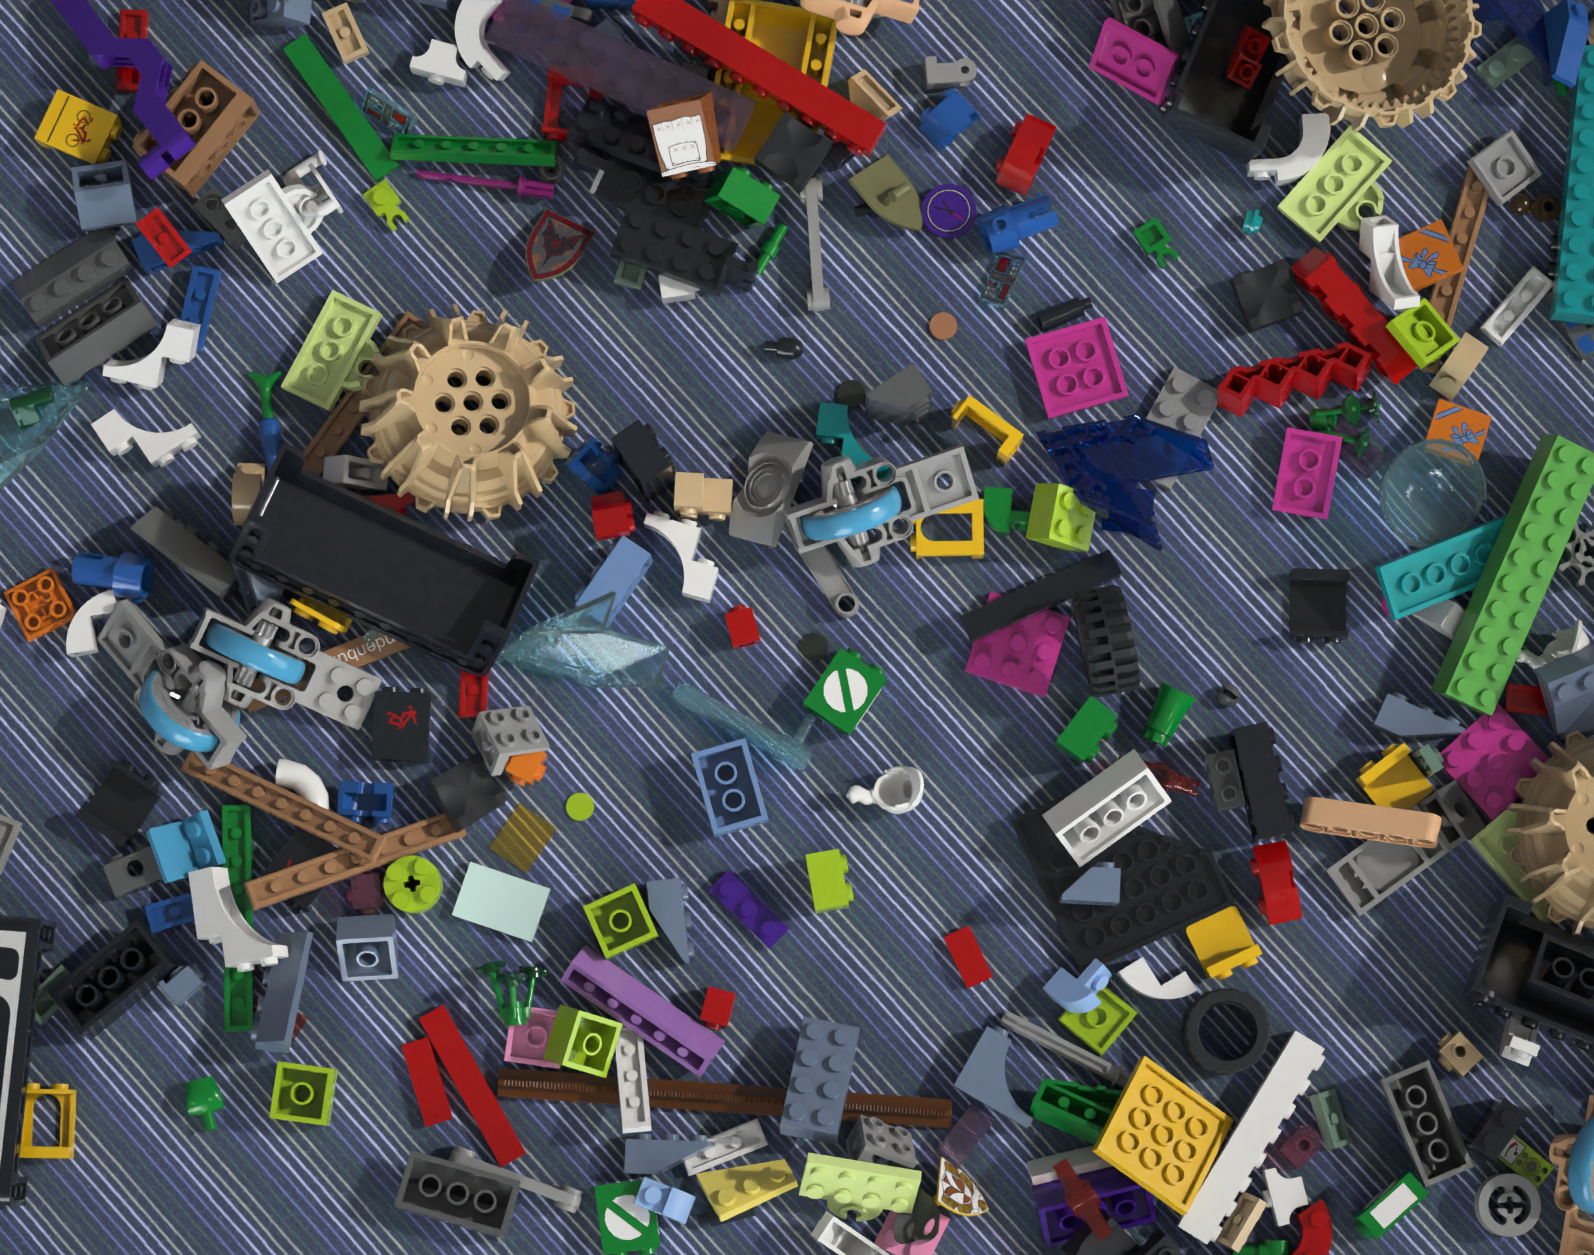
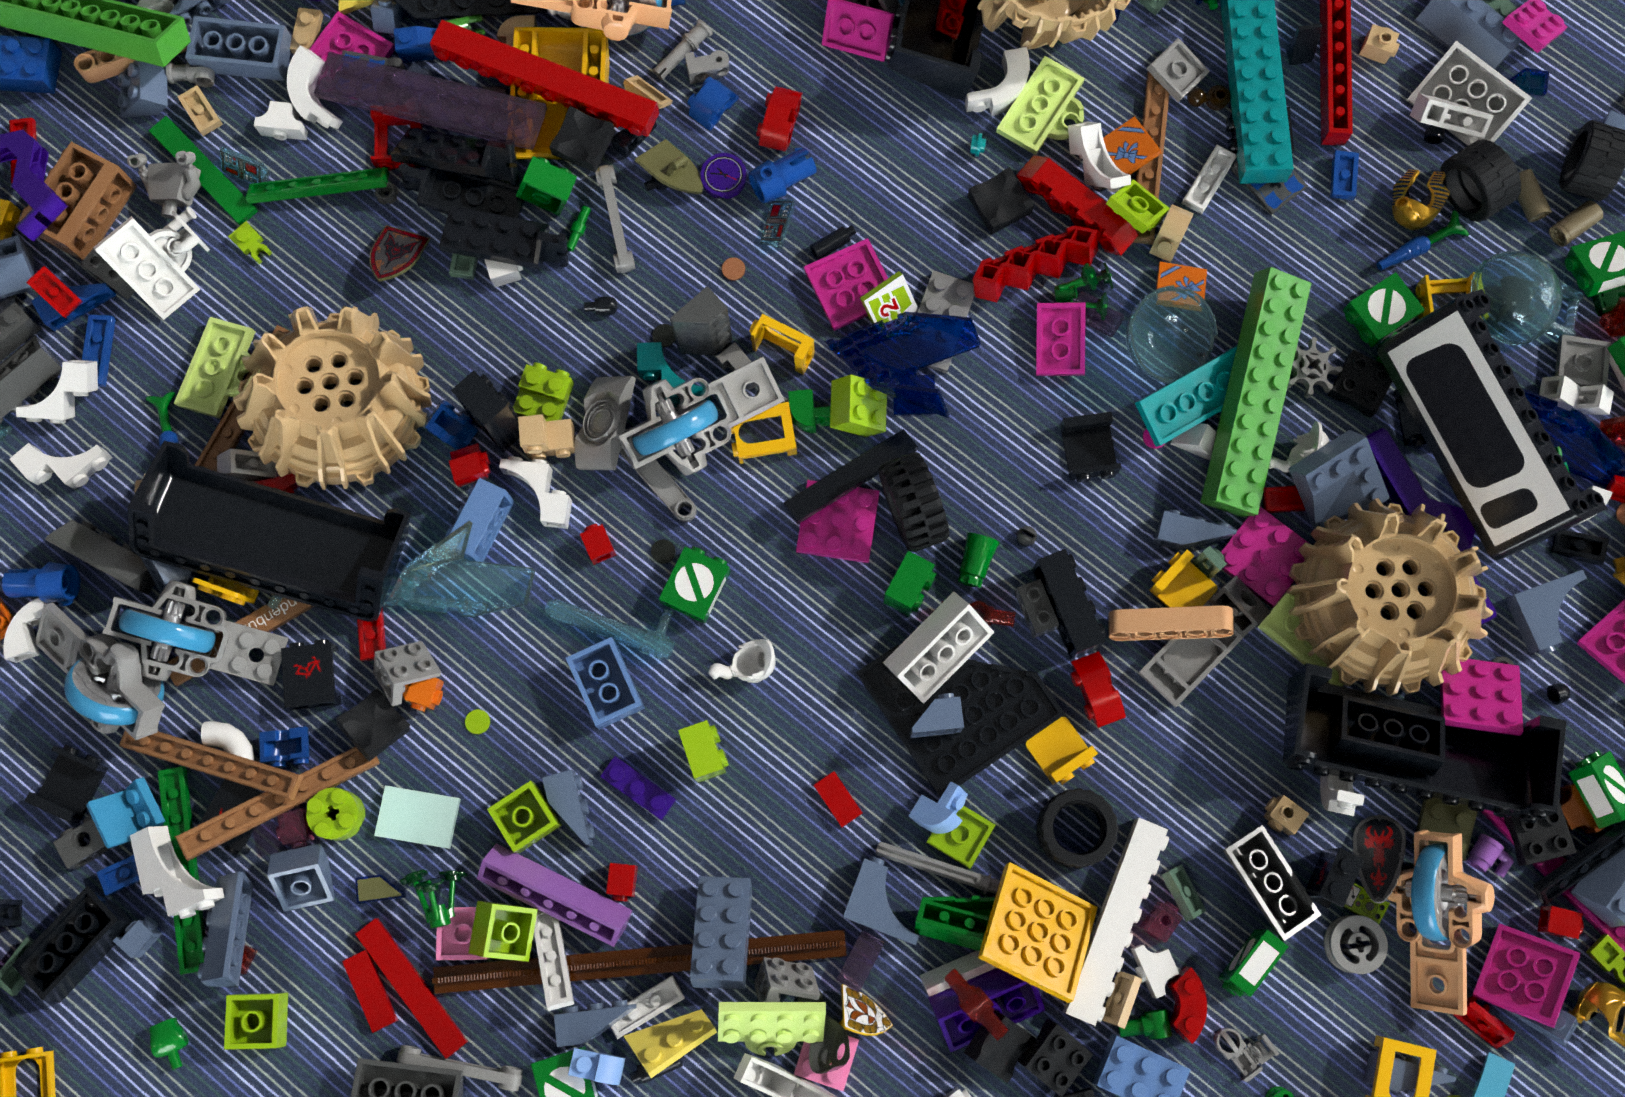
camera: 10 degrees left, 5 degrees down
magenta piece [416,170,555,199] -> none
clear yellow window [490,803,557,873] -> none
slope [646,92,721,179] -> none
white brick [1117,957,1197,1000] -> none
green plate [1132,217,1178,270] -> none
none -> light grey torso [127,151,201,219]
none -> olive tile [355,875,406,904]
none -> lime plate [513,362,574,421]
none -> light grey pin [652,19,713,81]
none -> light grey leg [716,342,757,390]
none -> tile [860,271,919,337]
none -> shield [1353,815,1406,904]

